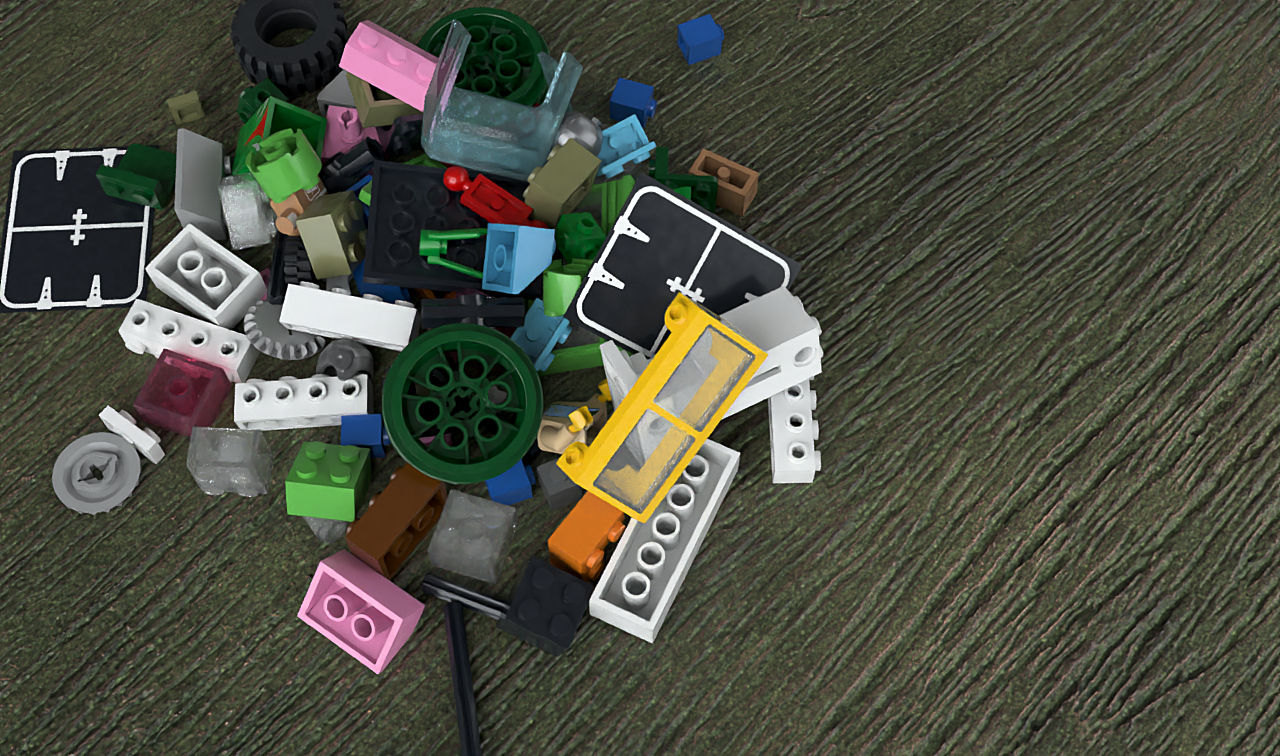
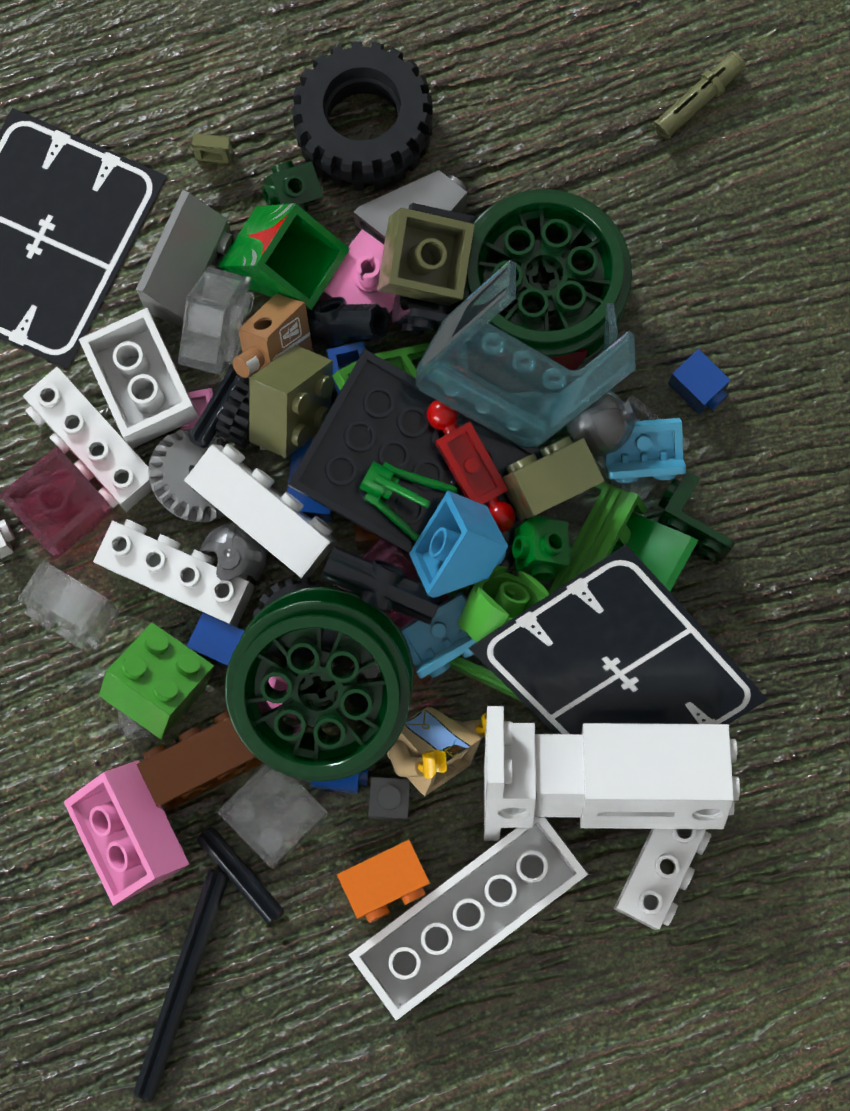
camera: 30 degrees right, 15 degrees up
dark green bracket [96,143,177,210] -> none
bright green brick [245,128,322,203] -> none
bright pink slope [339,20,451,113] -> none
black brick [495,556,595,657] -> none
windscreen [556,292,768,523] -> none
blue brick [677,14,724,65] -> none
medium nougat brick [689,148,759,216] -> none

